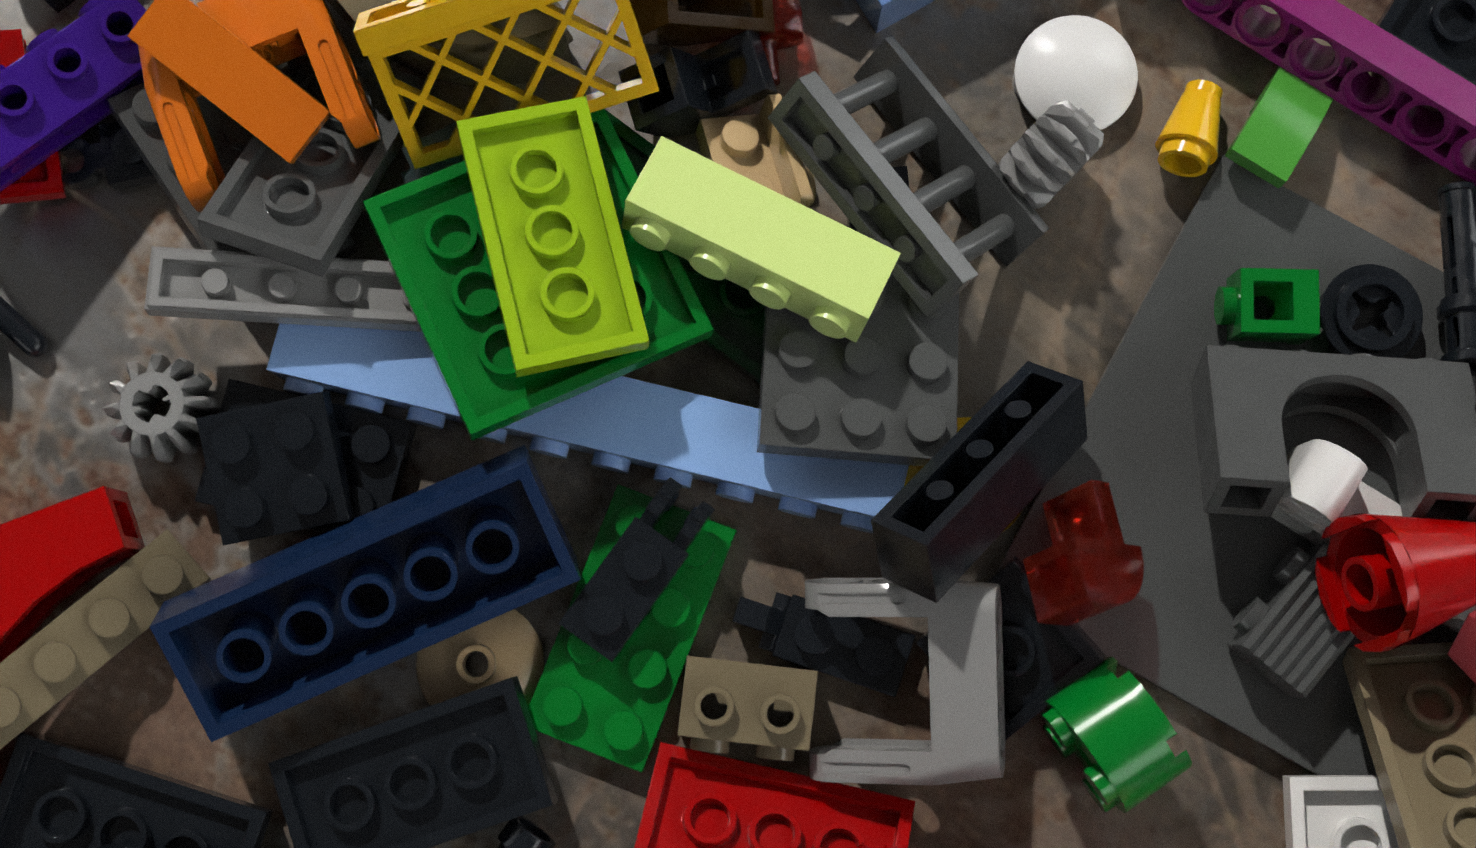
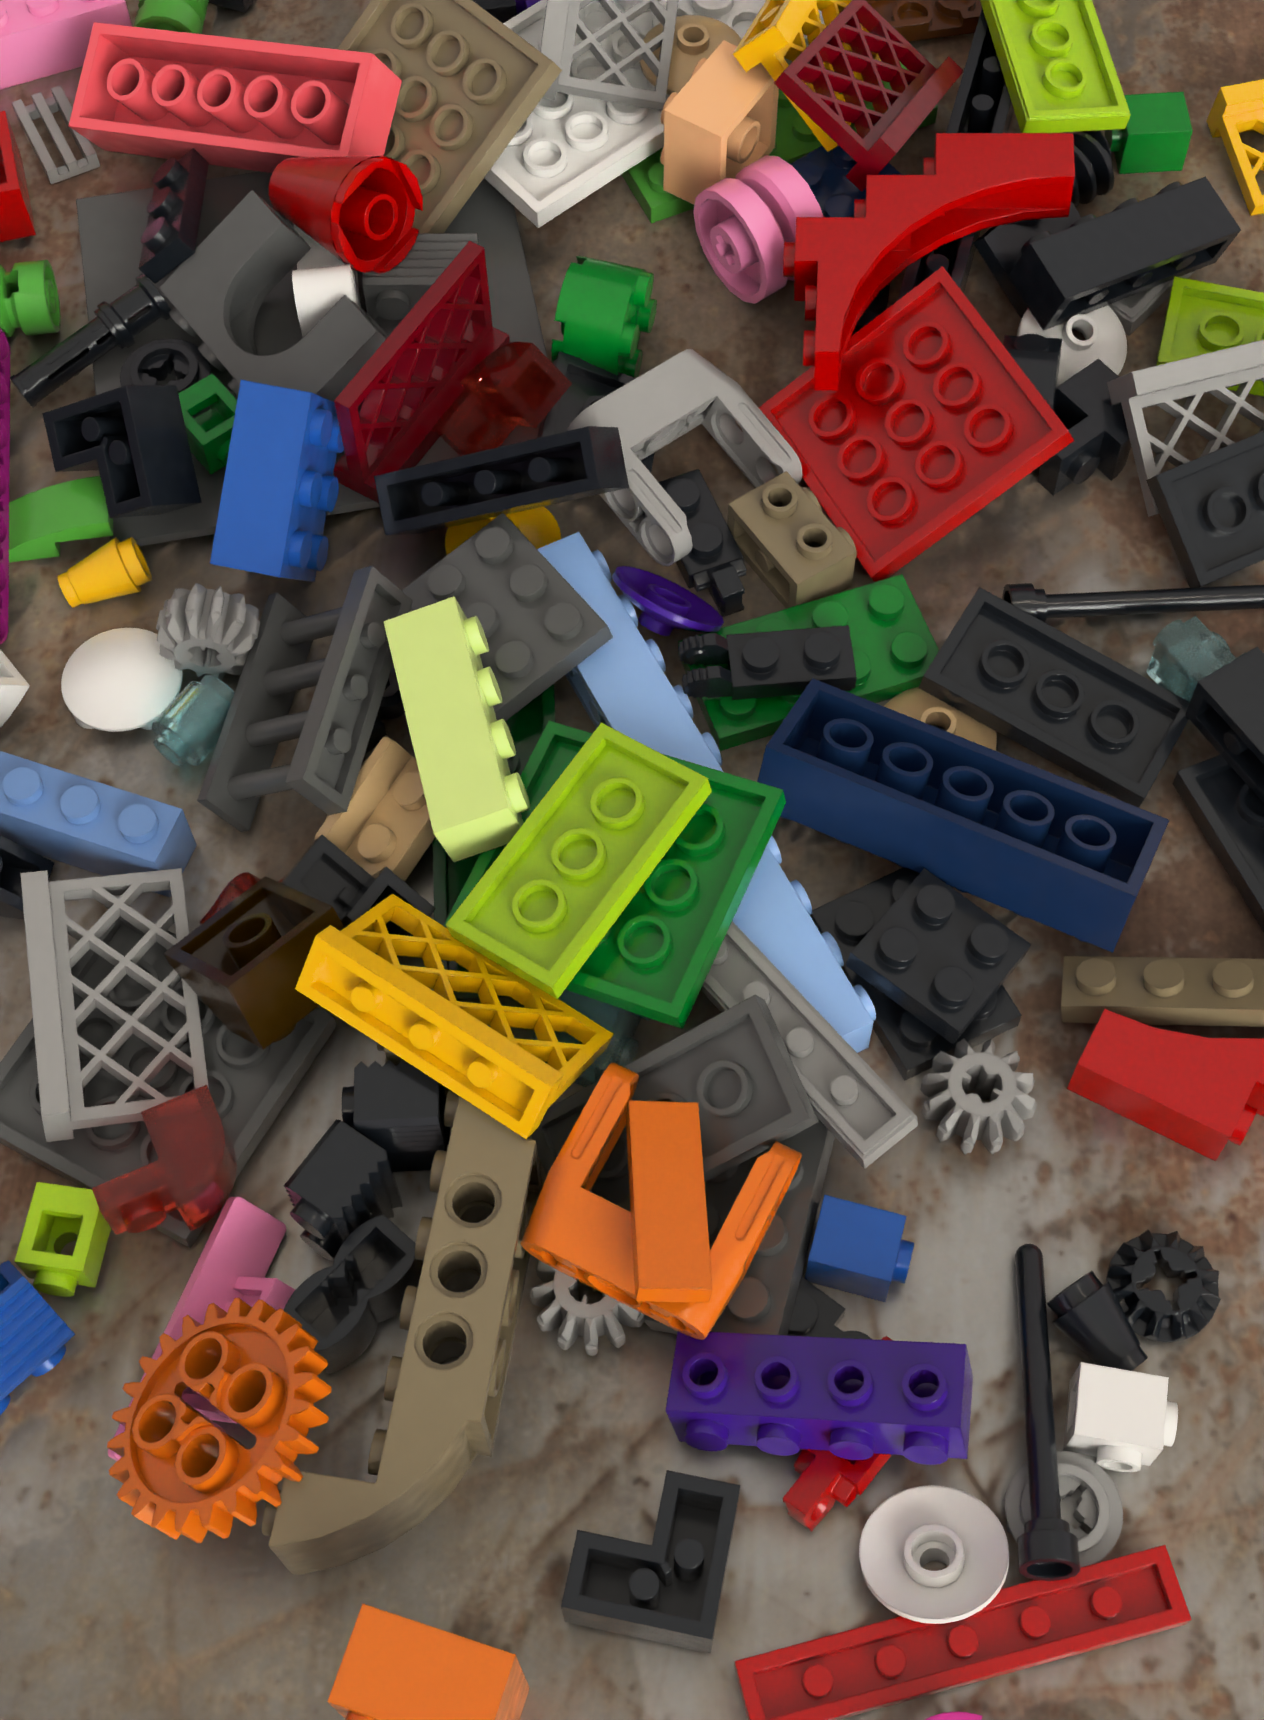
camera: 130 degrees left, 20 degrees down
none -> black brick [42,385,202,518]
none -> clear light blue brick [152,675,235,766]
none -> blue brick [210,380,344,582]
none -> dark red fence [334,241,511,503]
none -> dark purple dish [612,566,724,636]
none -> blue brick [805,1195,914,1302]

